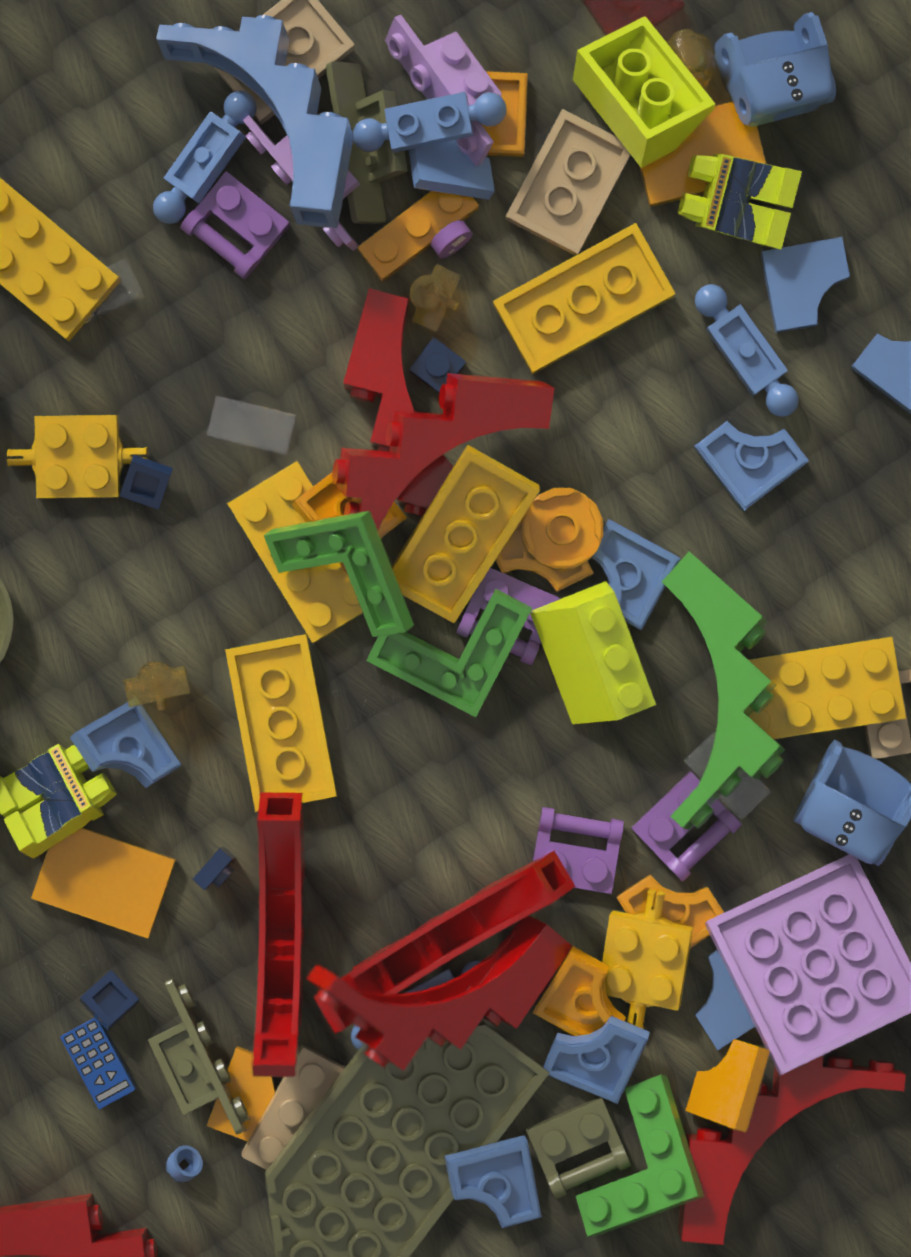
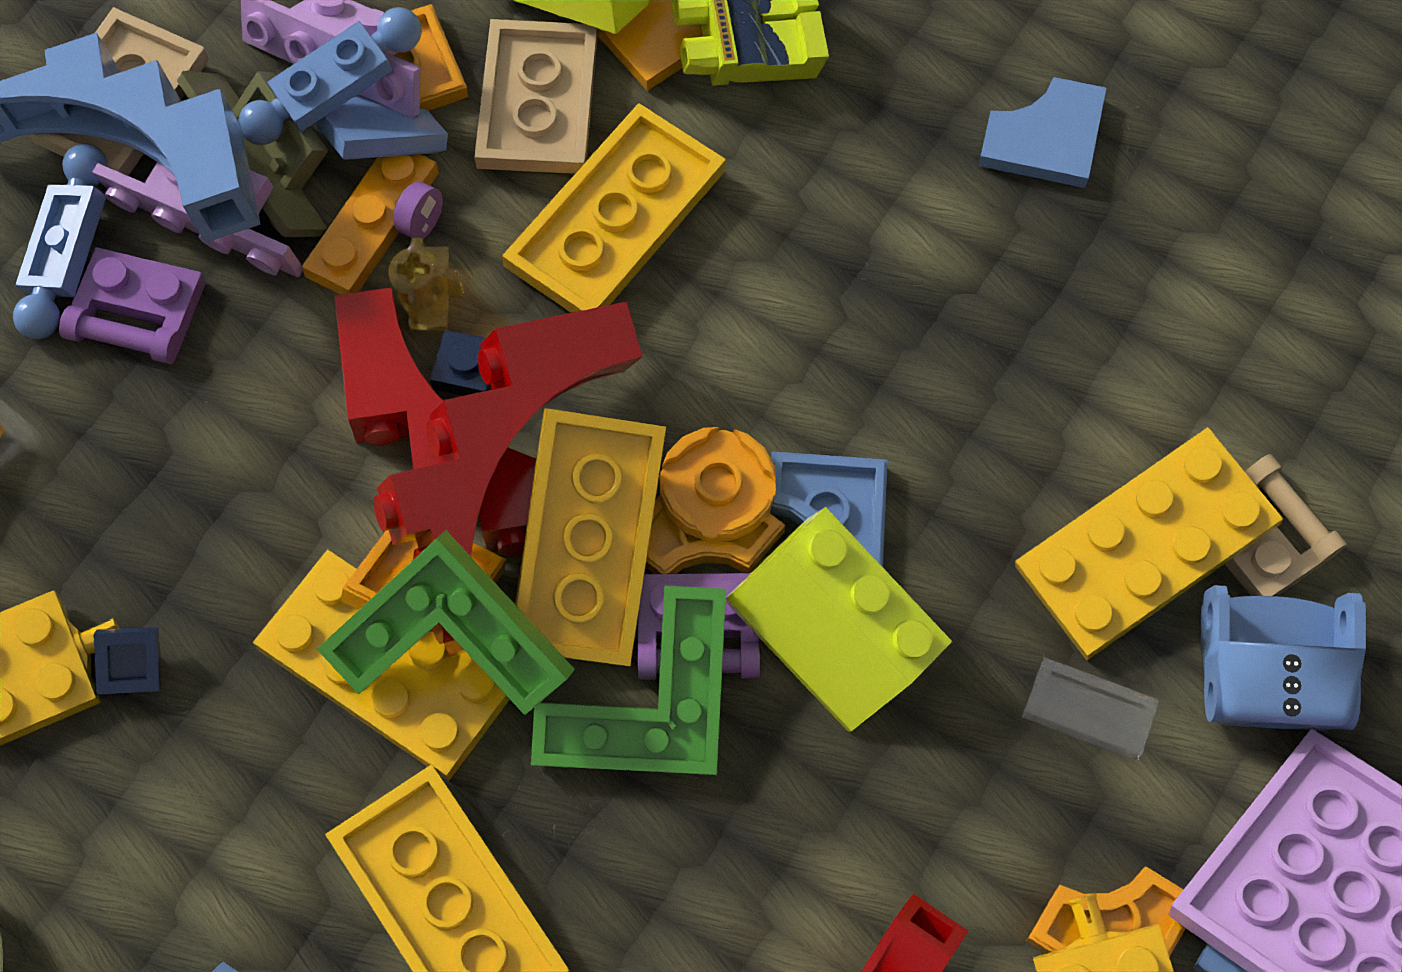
camera: 25 degrees left, 20 degrees down
clear yellow piece [123,661,191,711] -> none
clear tile [207,396,297,456] -> none
medium lavender plate [533,807,624,894] -> none
medium lavender plate [631,772,742,882] -> none
bright green arch [662,551,785,830] -> none
medium blue tile [693,421,809,511] -> none
medium blue plate [695,284,799,417] -> none
medium blue tile [760,237,850,333] -> none

